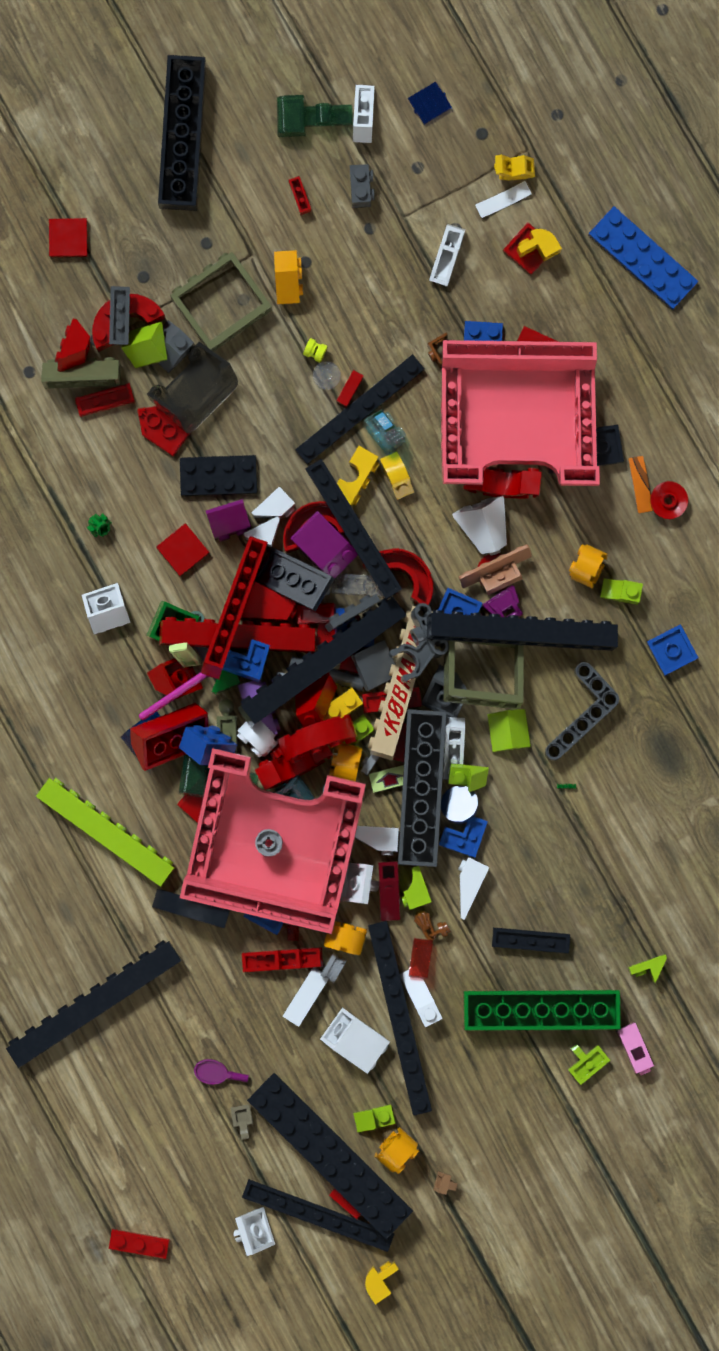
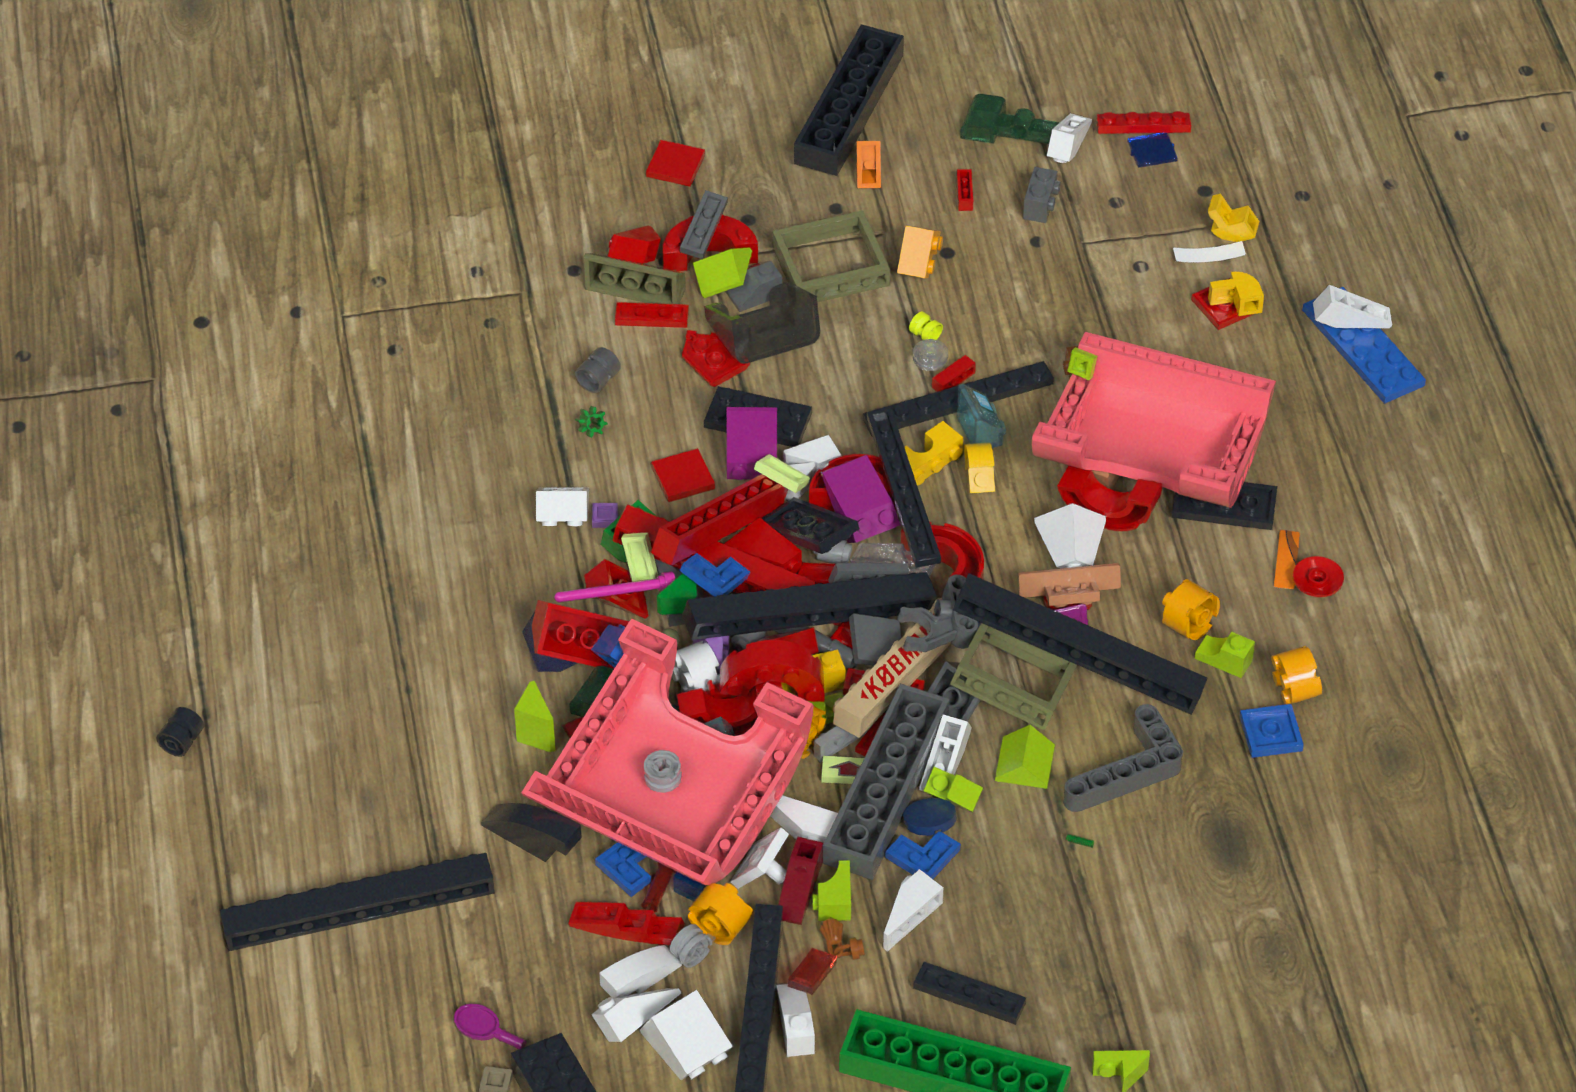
camera: 20 degrees right, 35 degrees down
lime brick [36,777,175,887] -> none
white slope [429,224,465,286] -> none
none -> lime slope [514,681,556,752]
none -> flat silver wheel [575,347,621,393]
none -> white slope [591,988,681,1042]
none -> medium lavender tile [592,503,618,528]
none -> yellowish green tile [754,454,810,493]
none -> orange slope [856,141,881,188]
none -> lime tile [1067,347,1097,380]
none -> red plate [1096,111,1191,134]
none -> light orange brick [1271,646,1322,705]
none -> white slope [1313,285,1392,328]

